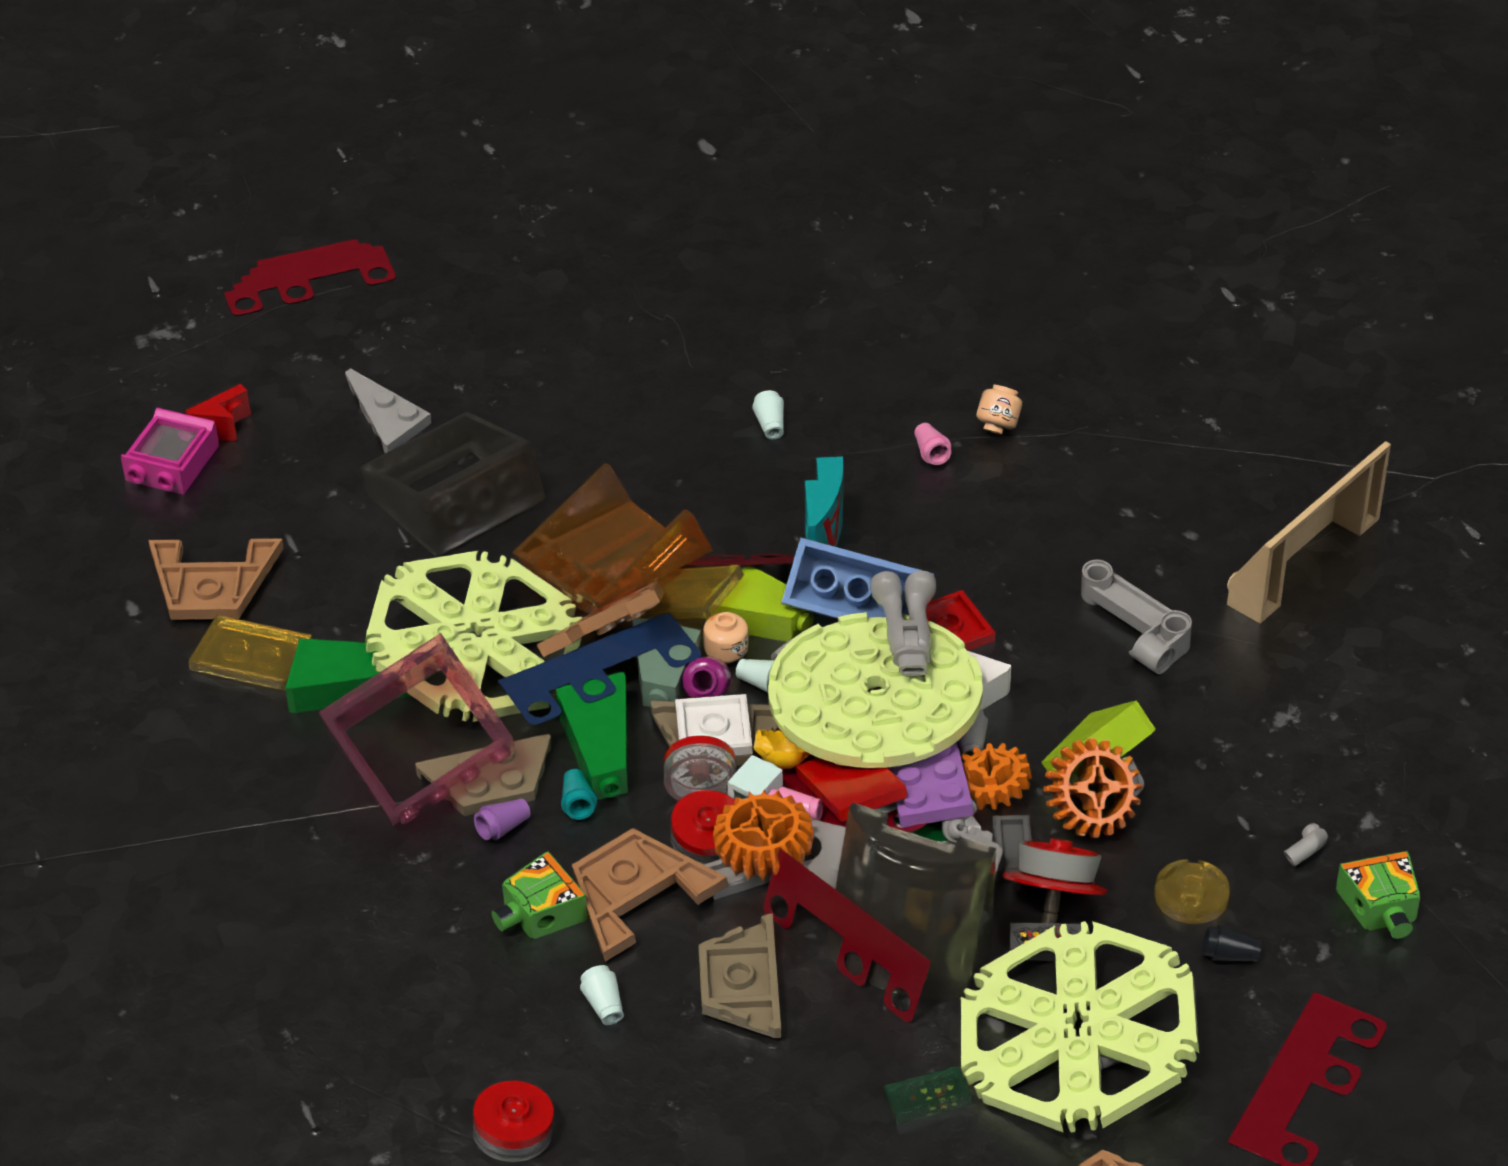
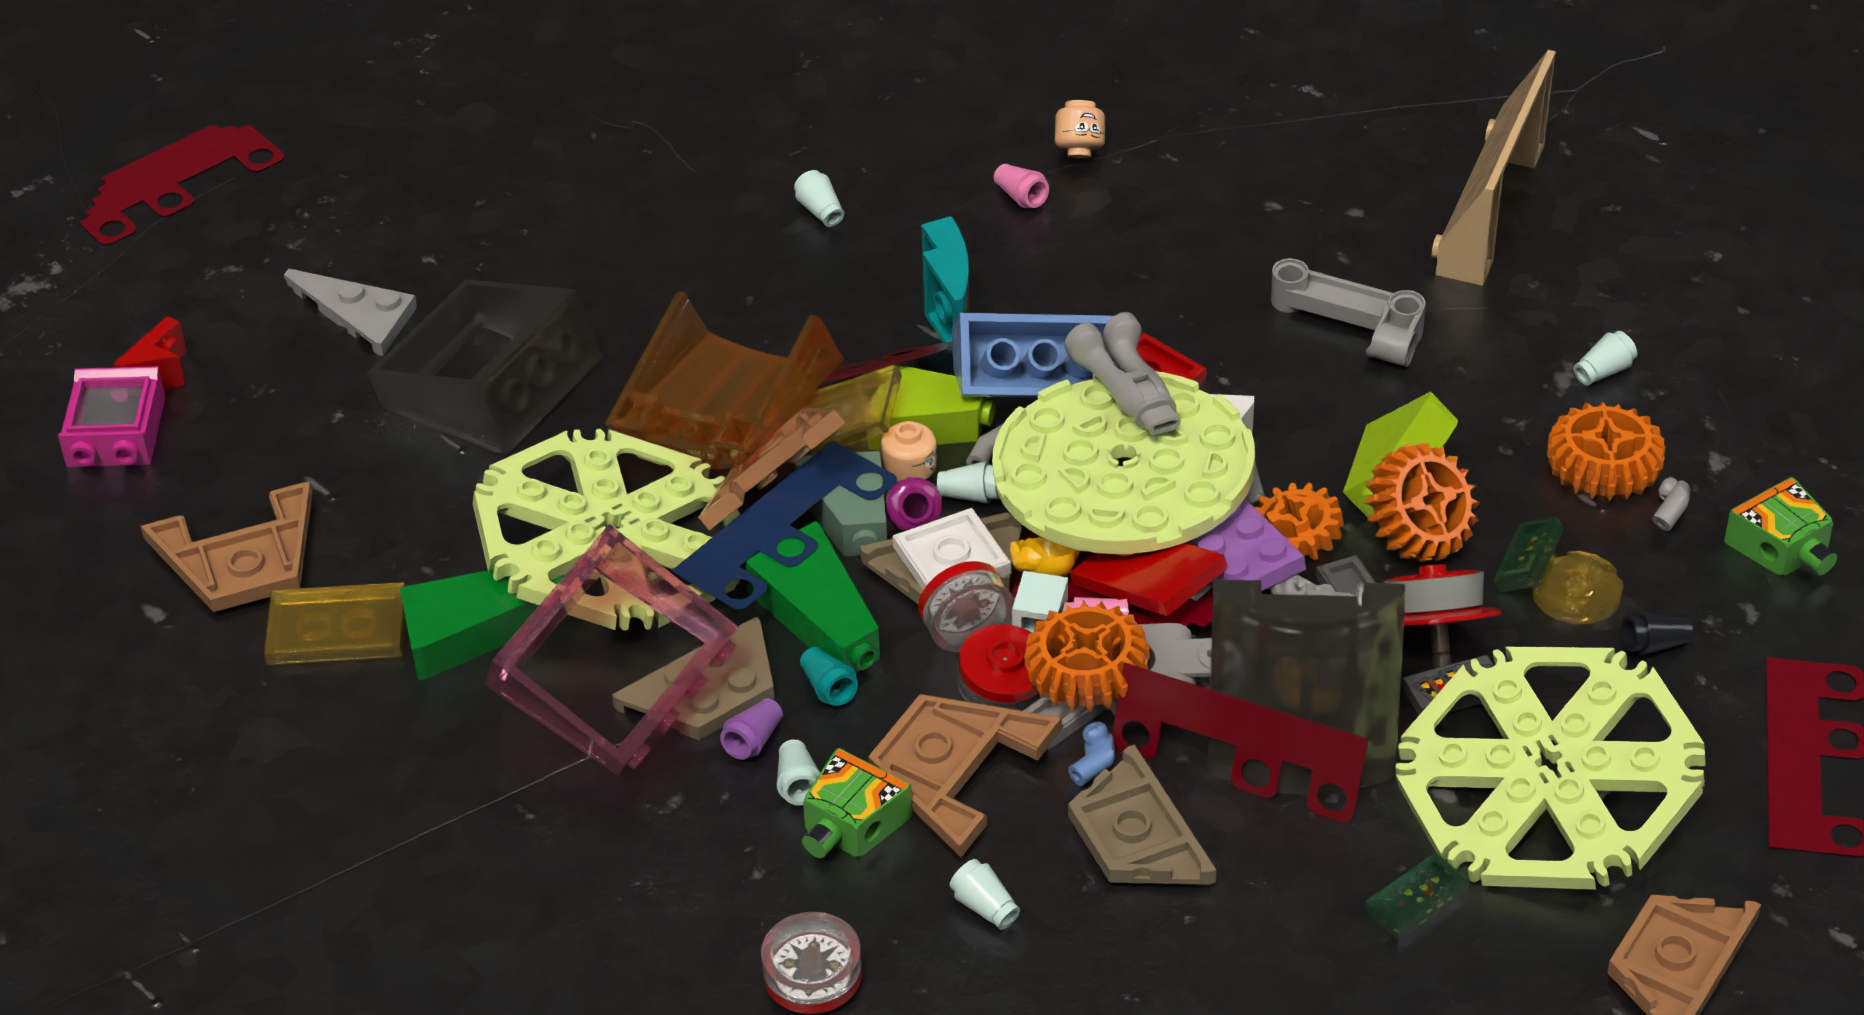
camera: 20 degrees left, 0 degrees up
none -> clear piece [761,912,862,1014]
none -> light aqua cone [777,740,820,805]
none -> medium blue arm [1068,722,1115,786]
none -> clear green tile [1493,517,1564,592]
none -> orange gear [1547,401,1665,502]
none -> light aqua cone [1574,331,1637,386]

